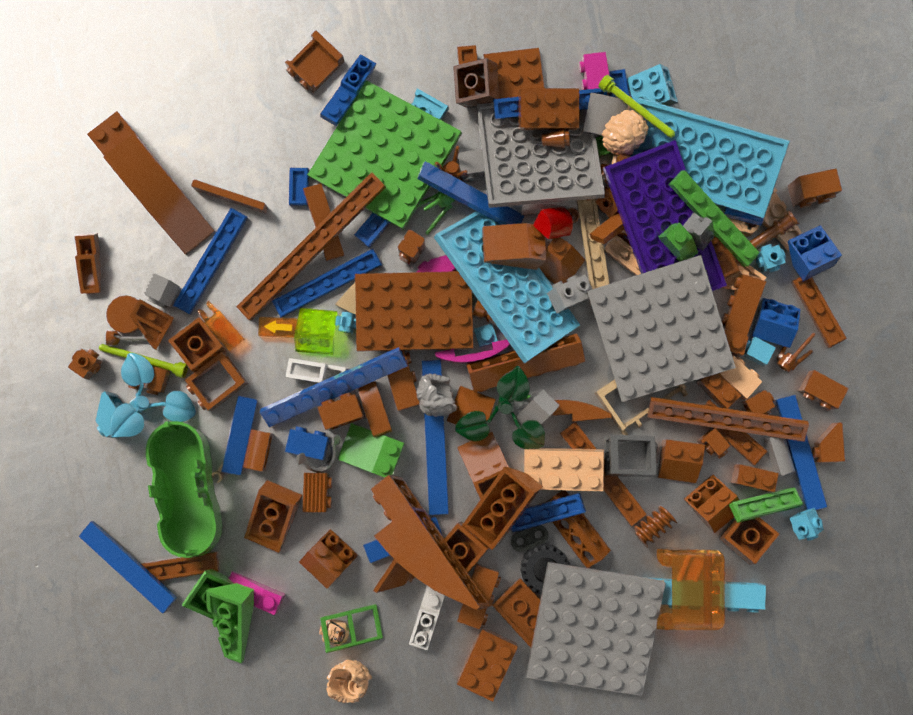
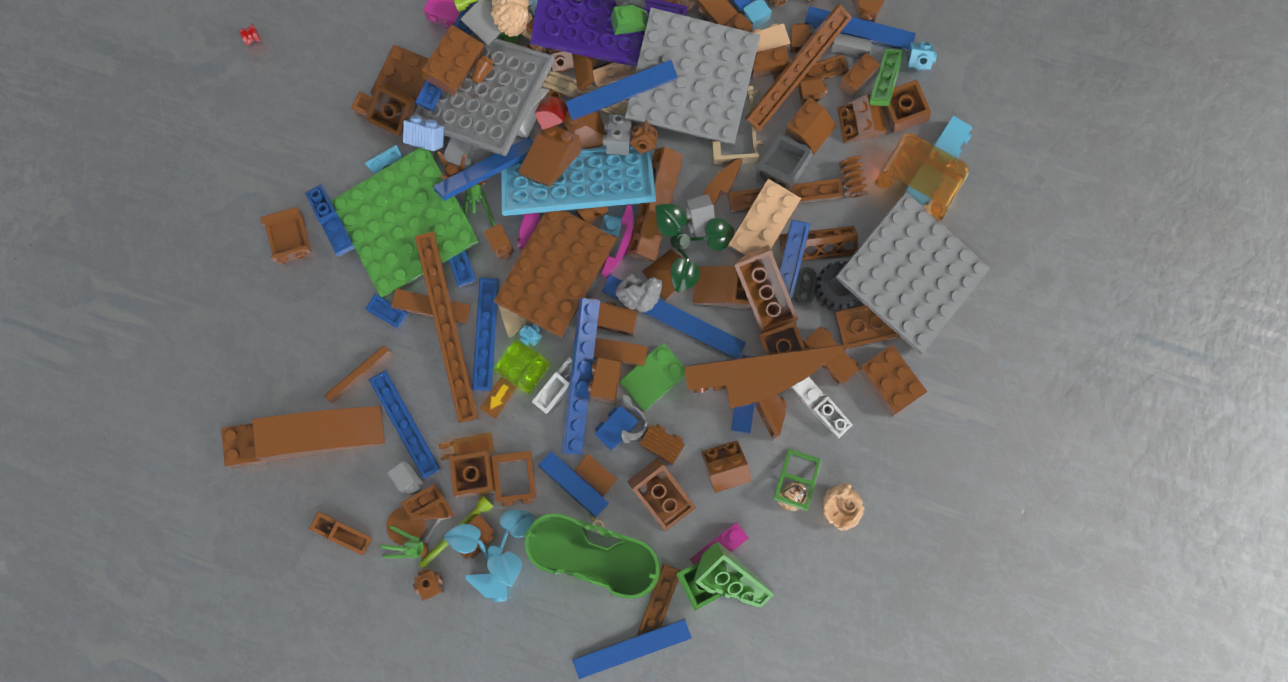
camera: 55 degrees left, 5 degrees down
none -> bright green plant [380,525,423,559]
none -> light blue brick [403,116,444,151]
none -> blue tile [566,60,678,121]
none -> dark orange brick [630,120,658,154]

